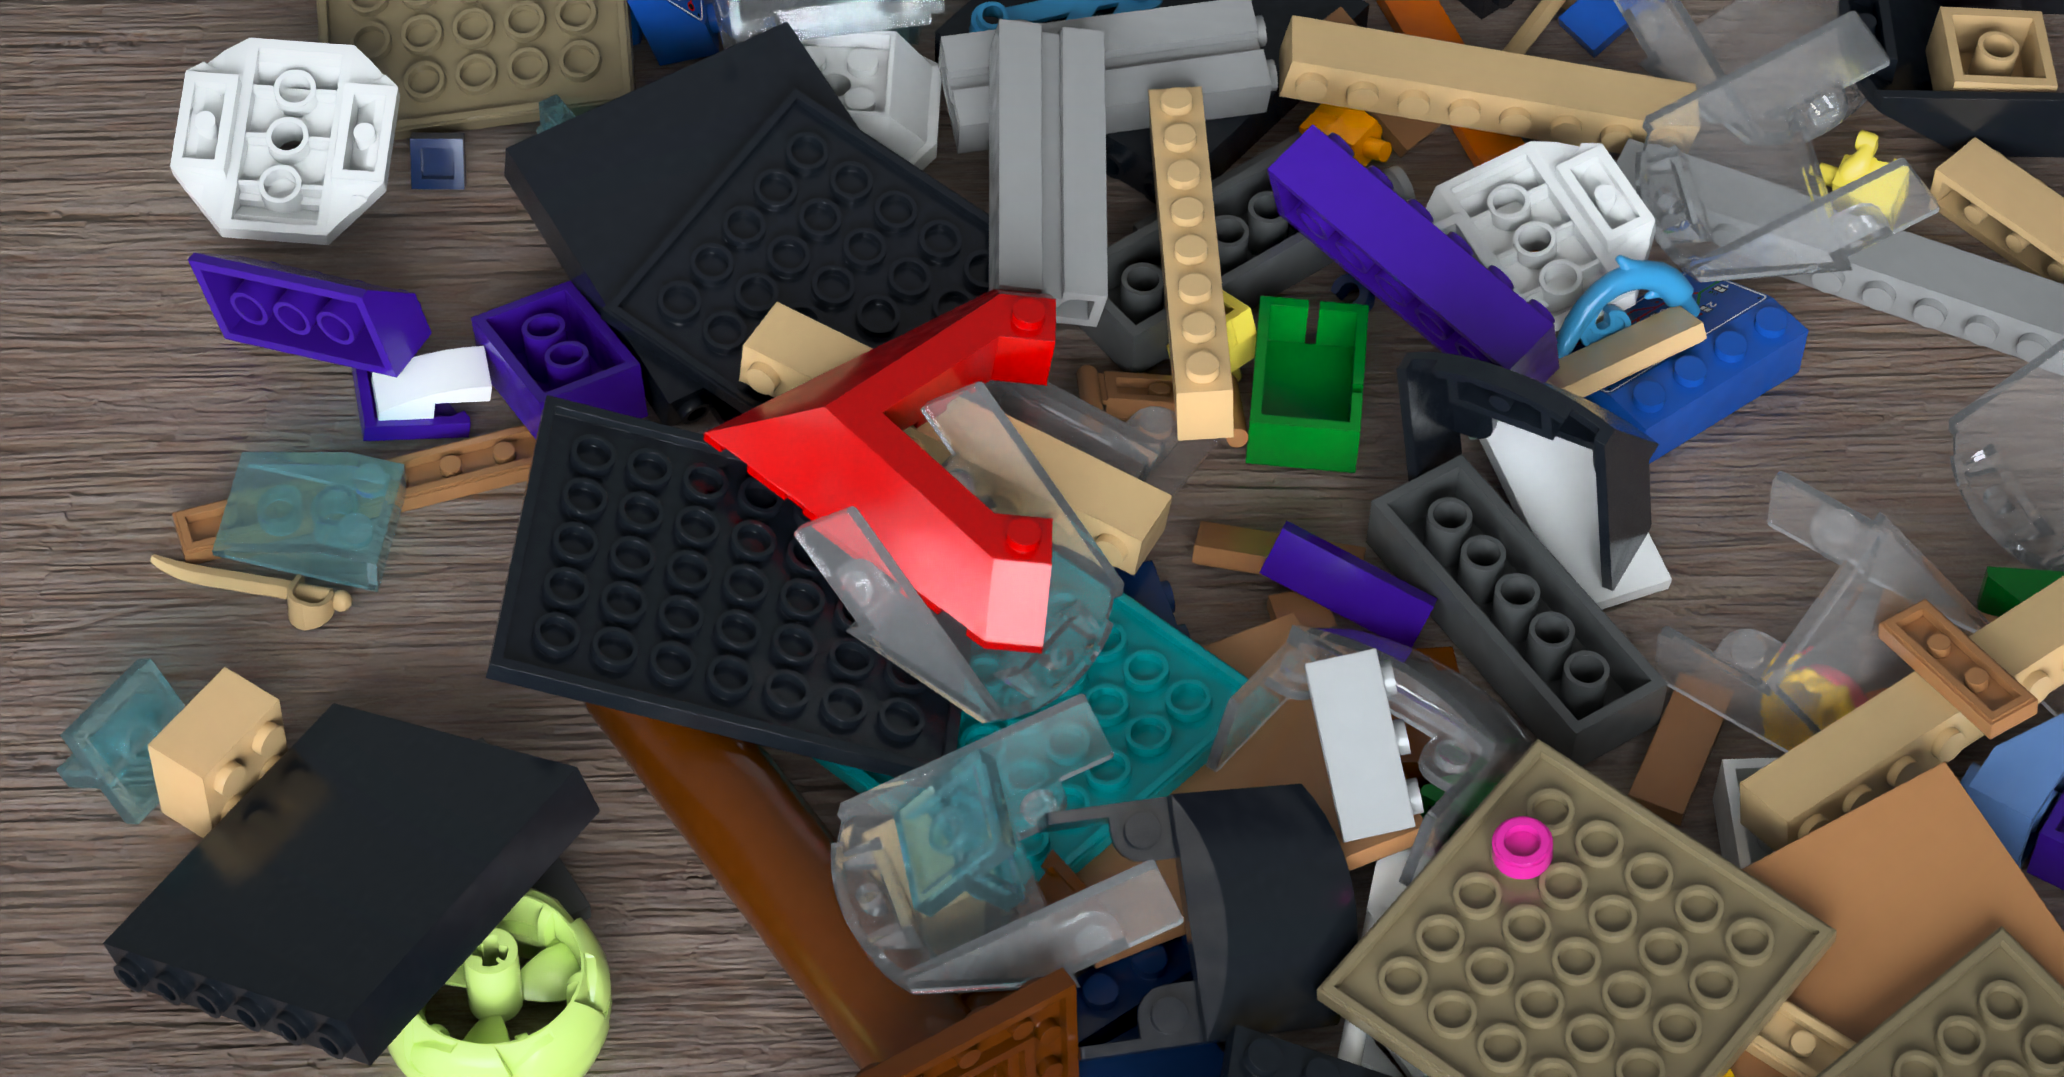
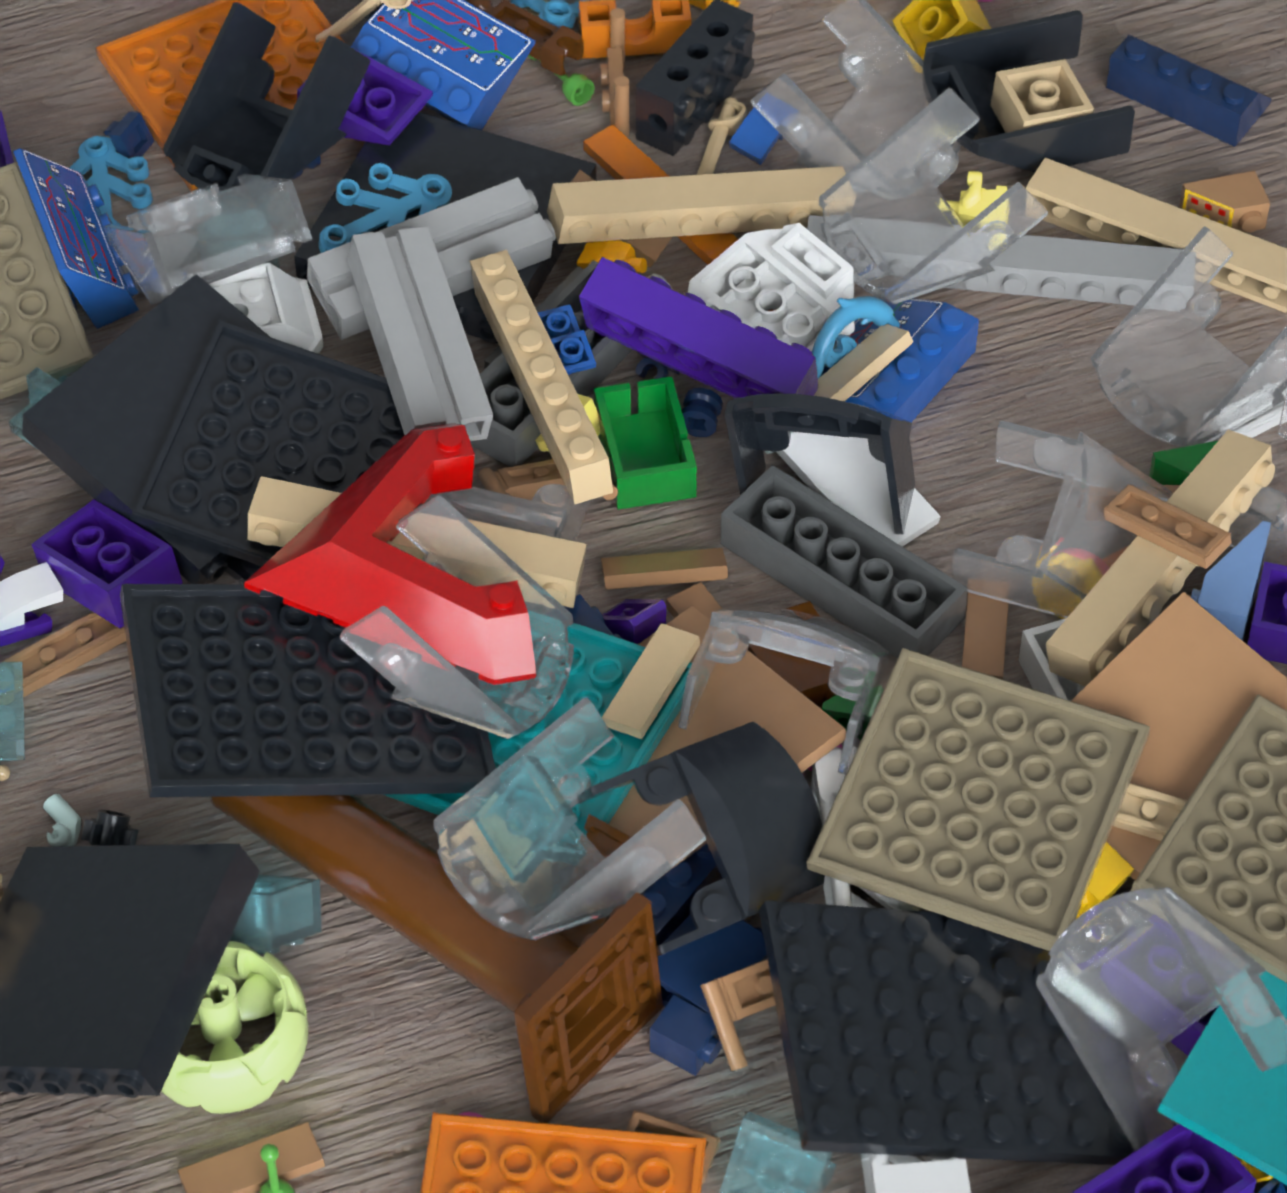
camera: 15 degrees left, 0 degrees up
dark purple tile [1259,520,1437,649] -> none
brick [1304,648,1424,843] -> none
dark pink tile [1492,816,1553,879] -> none
none -> light aqua arm [43,794,83,847]
none -> black gear [81,809,139,846]
none -> clear light blue slope [229,874,321,954]
none -> blue slope [538,304,596,374]
none -> dark purple slope [602,599,666,644]
none -> tan tile [602,623,700,739]
none -> dark blue wheel [682,388,723,437]

